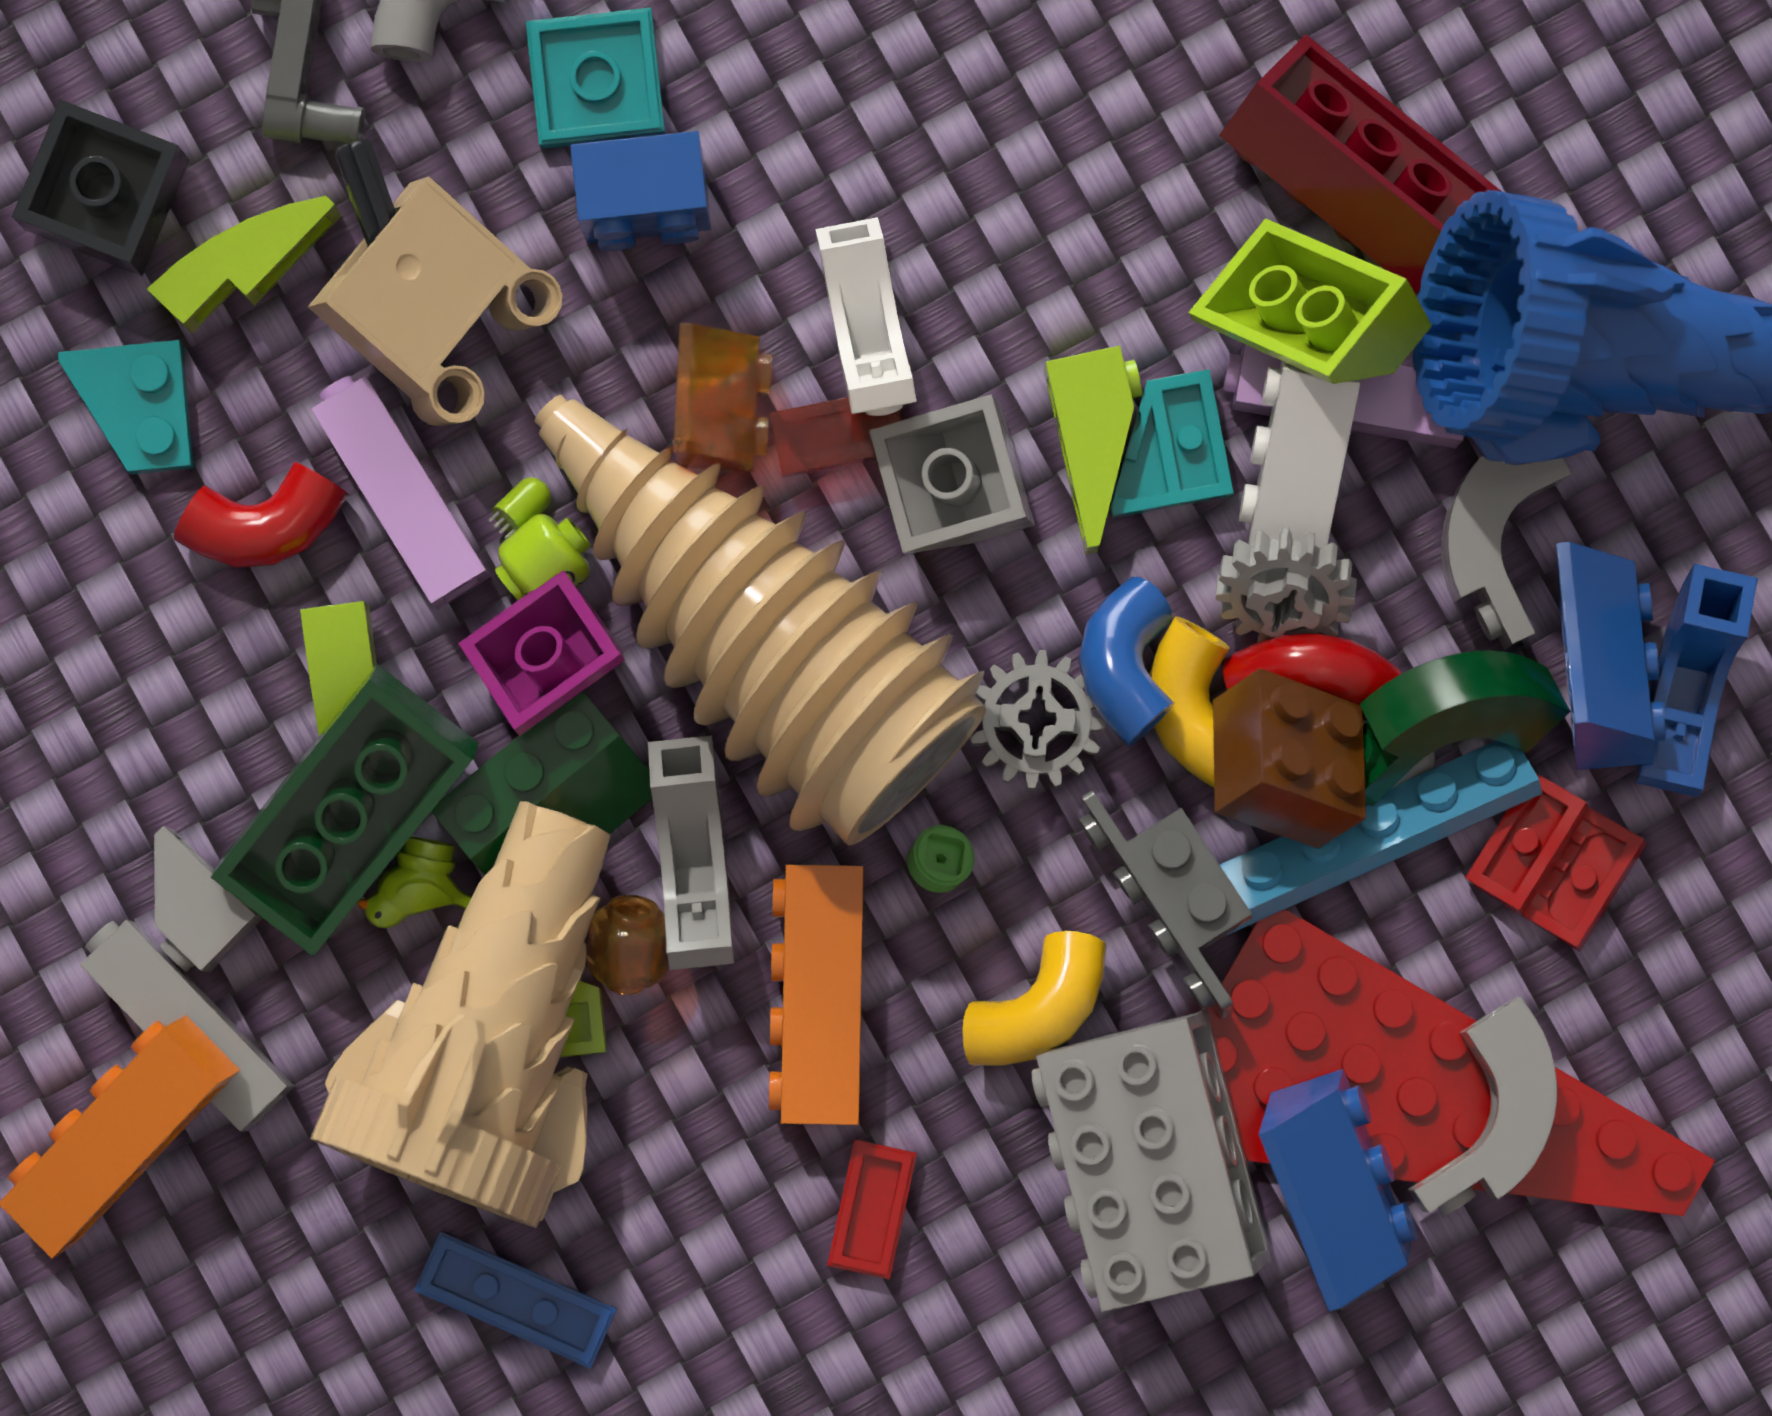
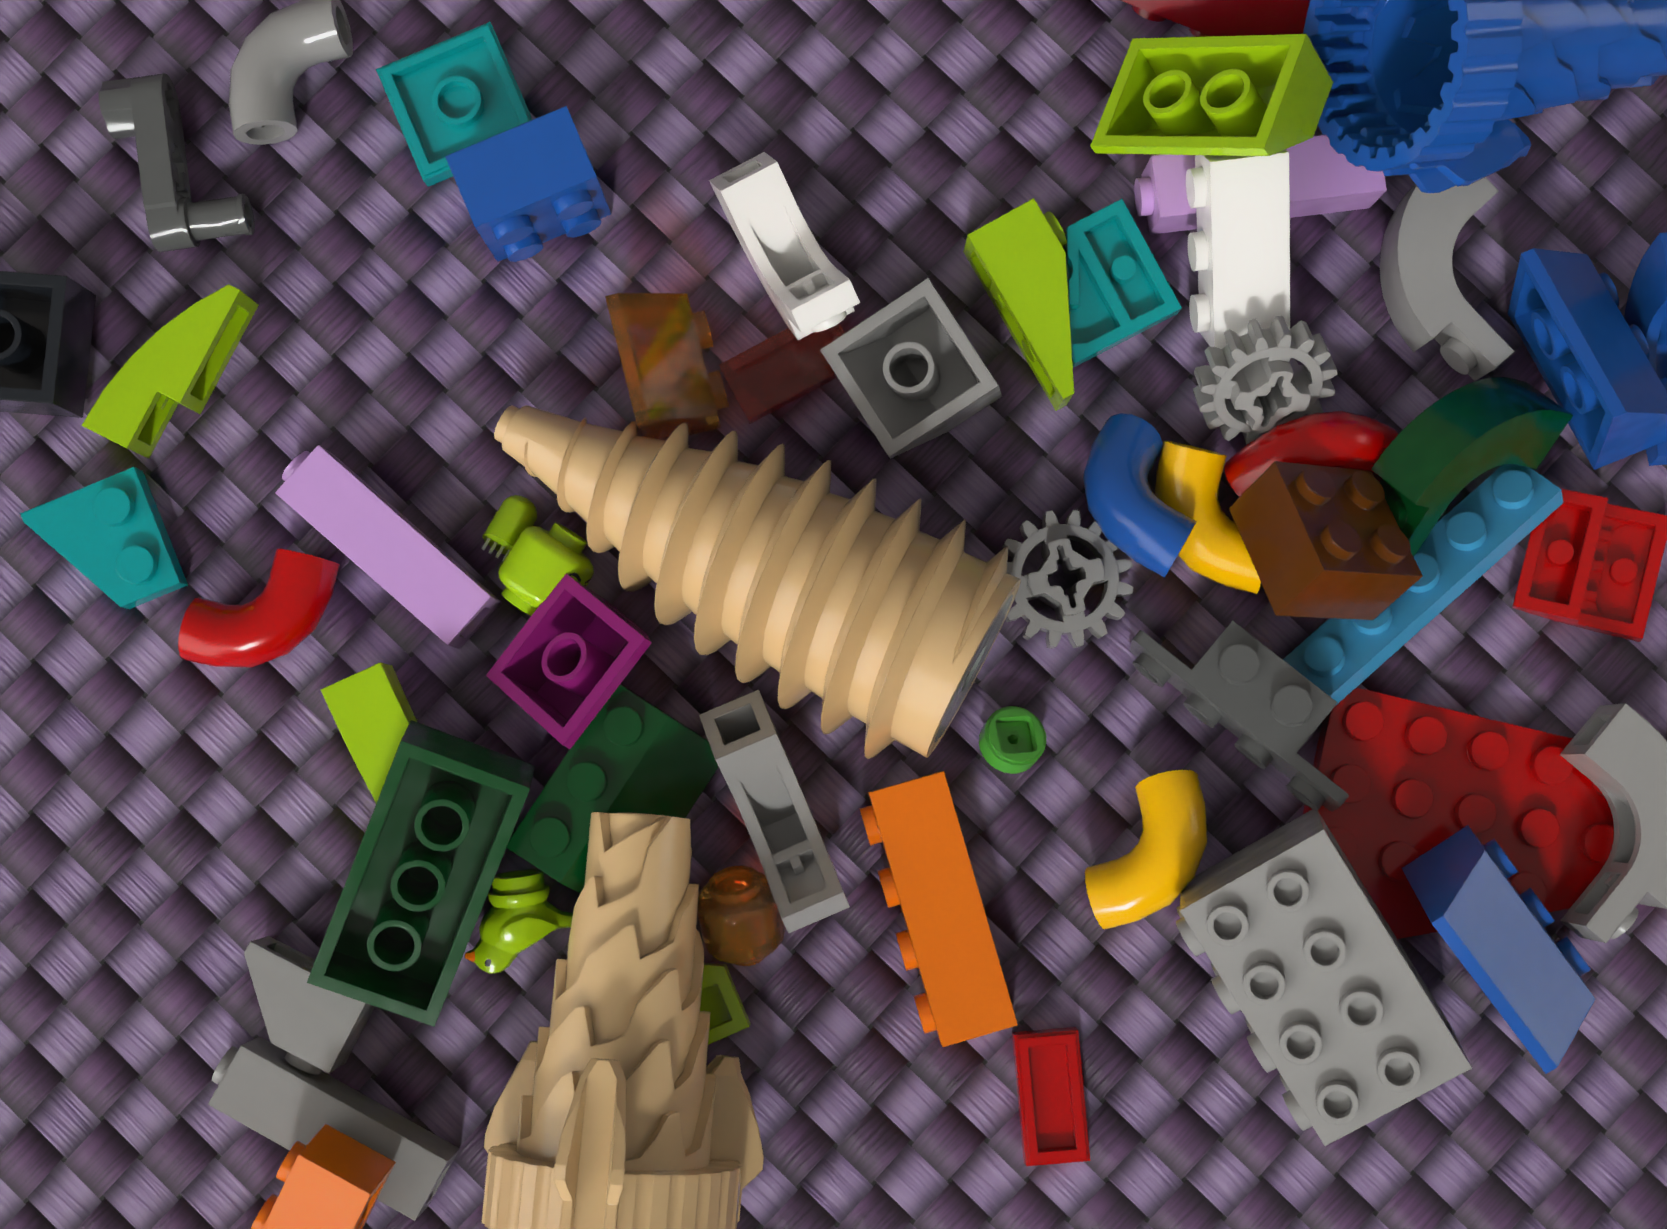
camera: 20 degrees left, 0 degrees up
tan piece [308,139,562,426] -> none

